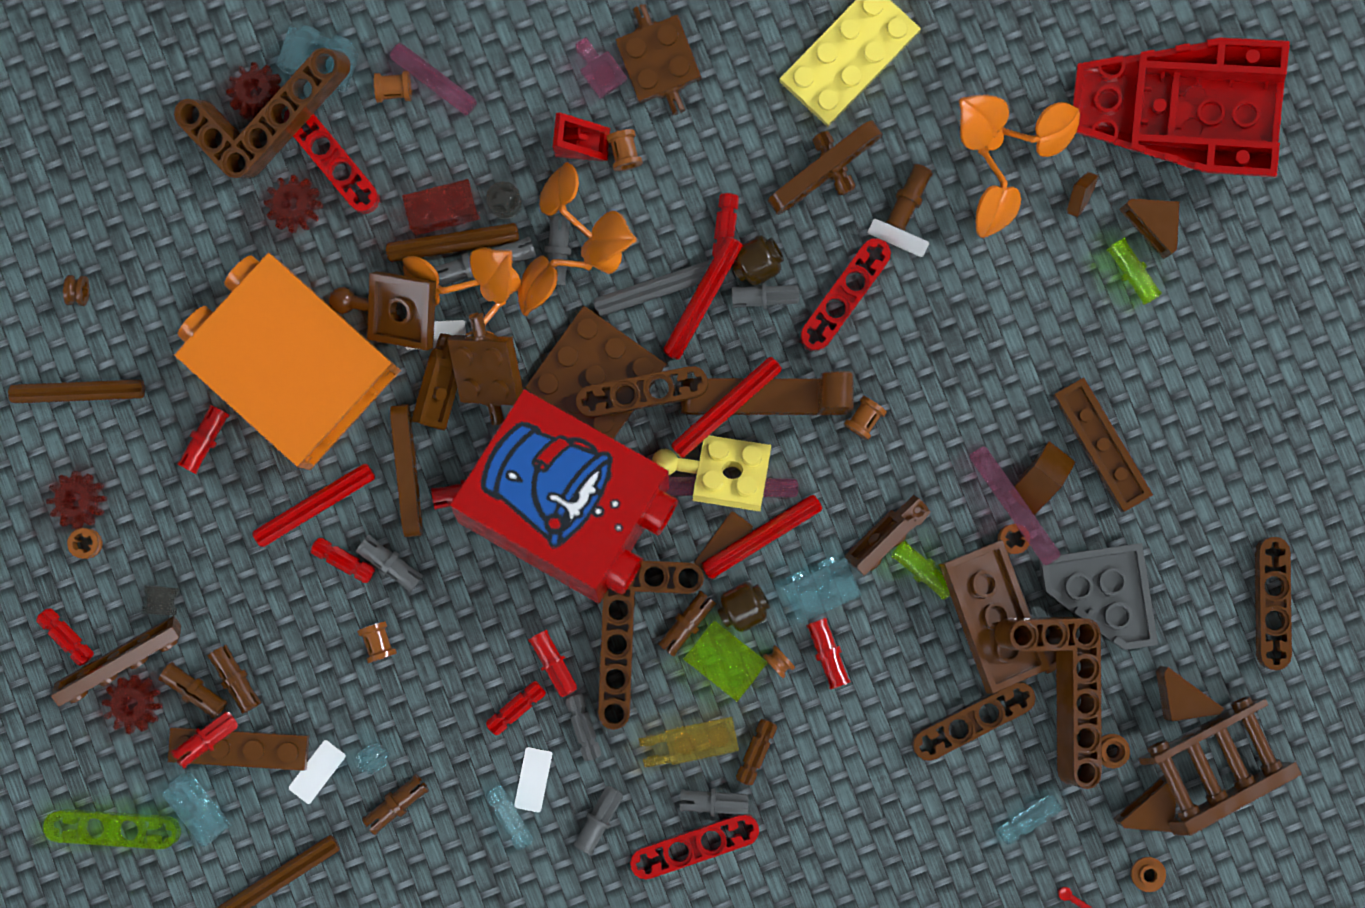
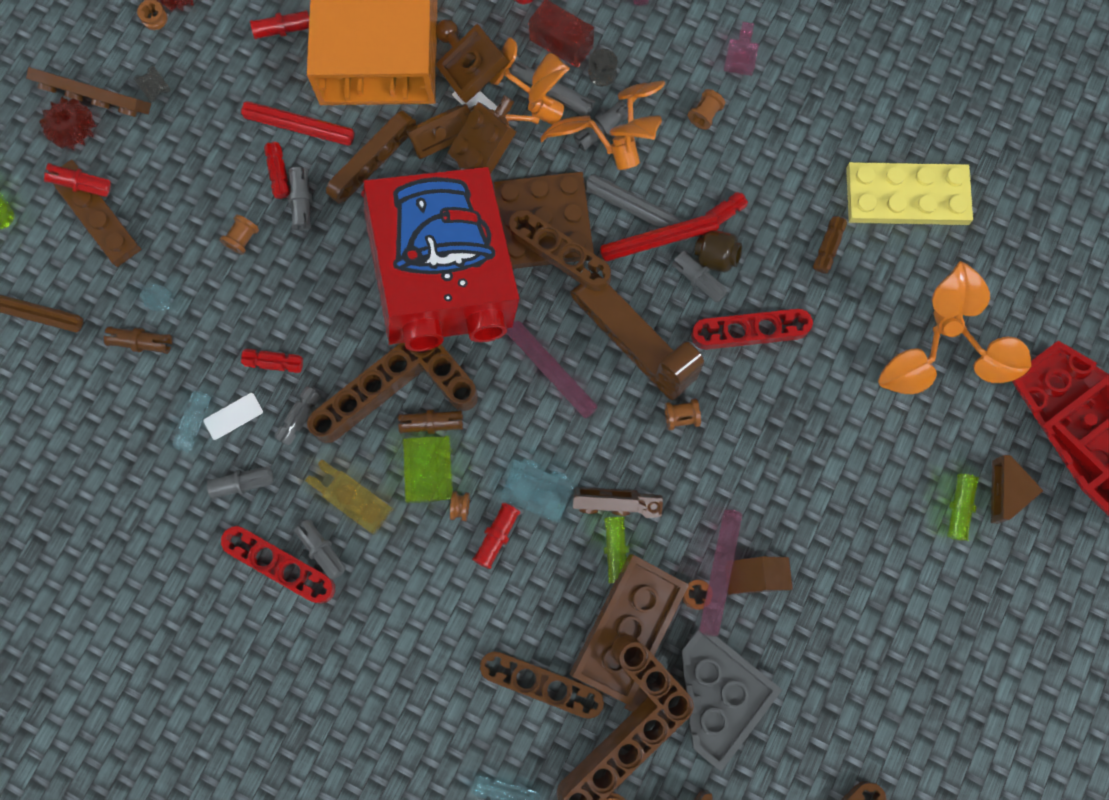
camera: 50 degrees right, 10 degrees down
red axle [36,608,94,666] -> none
reddish brown pin [158,662,228,720] -> none
clear light blue bracket [163,772,232,847] -> none
reddish brown pin [207,644,262,714] -> none
white sticker [289,740,346,804] -> none
reddish brown axle [386,223,519,262] -> none
red axle [528,629,577,697] -> none
red slope [553,112,610,161] -> none
reddish brown plate [615,4,702,115] -> none
light yellow plate [652,435,771,512] -> none
red axle [671,357,782,458] -> none
reddish brown sticker [695,511,753,578] -> none
red axle [701,495,822,579] -> none
dark brown head [717,581,771,632] -> none
reddish brown axle [736,719,777,786] -> none
reddish brown beam [767,120,883,215] -> none
white sticker [867,219,930,257] -> none
reddish brown pin [885,164,933,231] -> none
reddish brown plate [1052,377,1153,513] -> none
reddish brown tile [1067,172,1099,217] -> none

